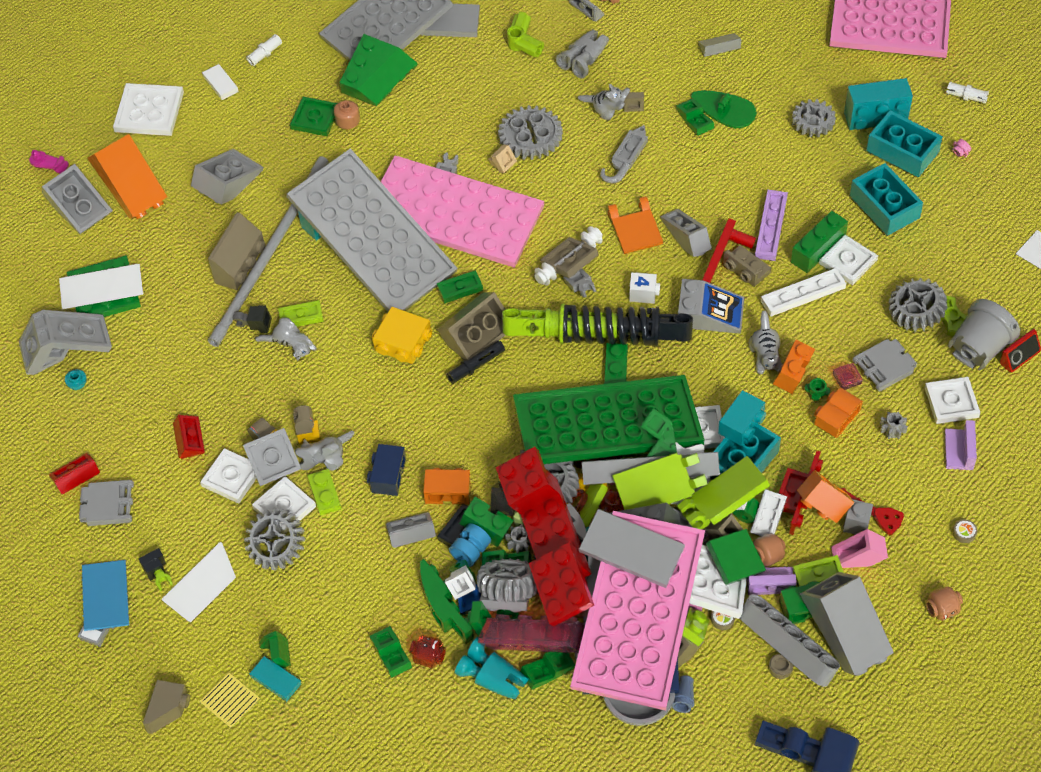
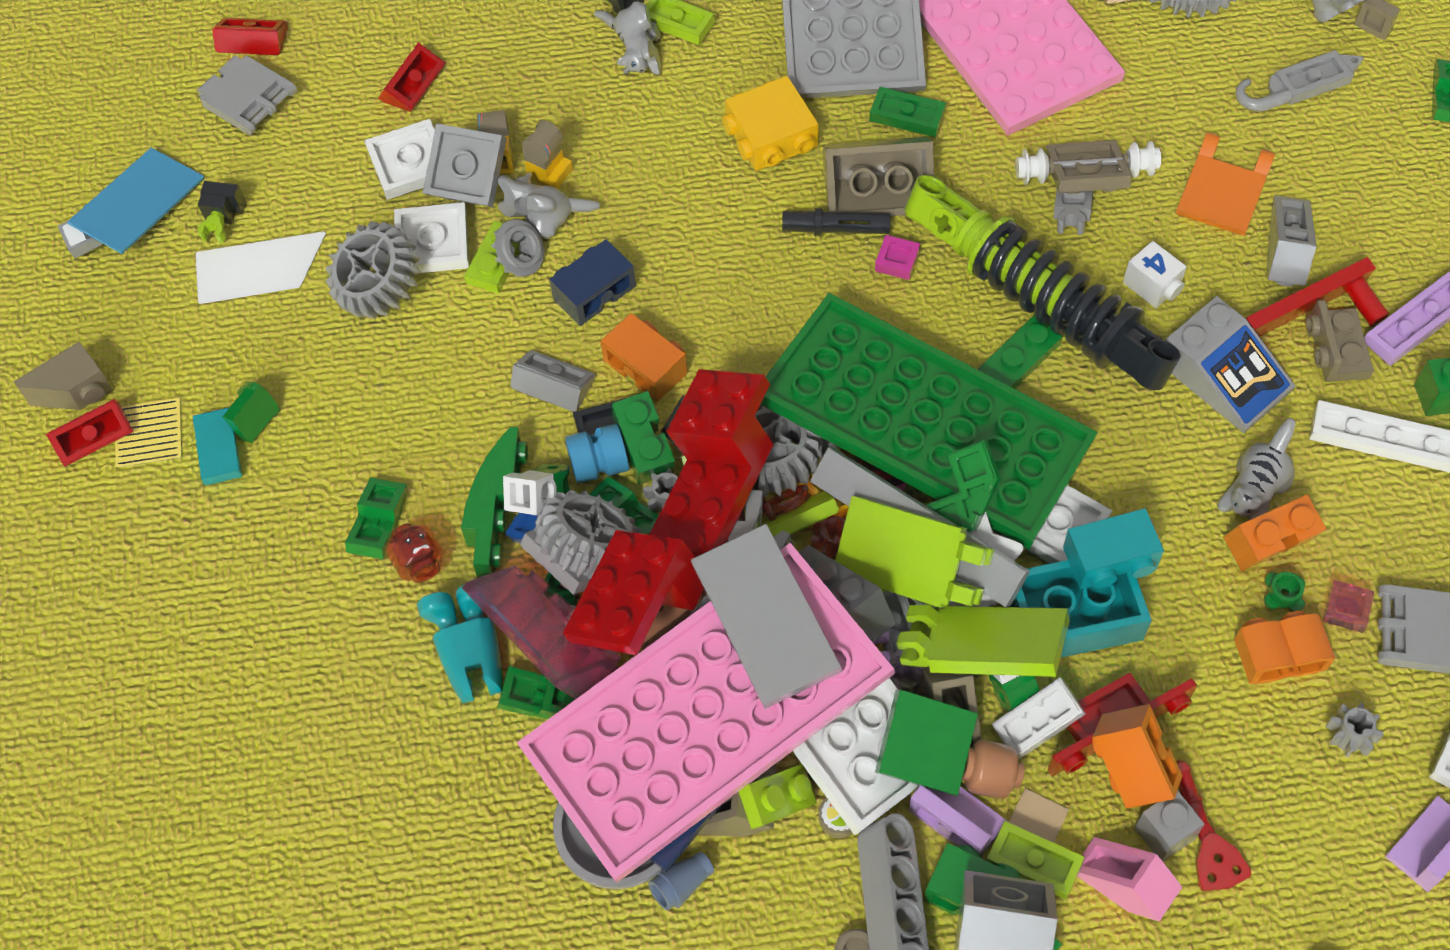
camera: 40 degrees right, 5 degrees up
green plate [468,601,496,644] -> none
none -> red slope [46,399,134,467]
none -> light grey gear [491,219,544,278]
none -> dark pink plate [875,235,920,280]
none -> tan sticker [1009,788,1069,843]

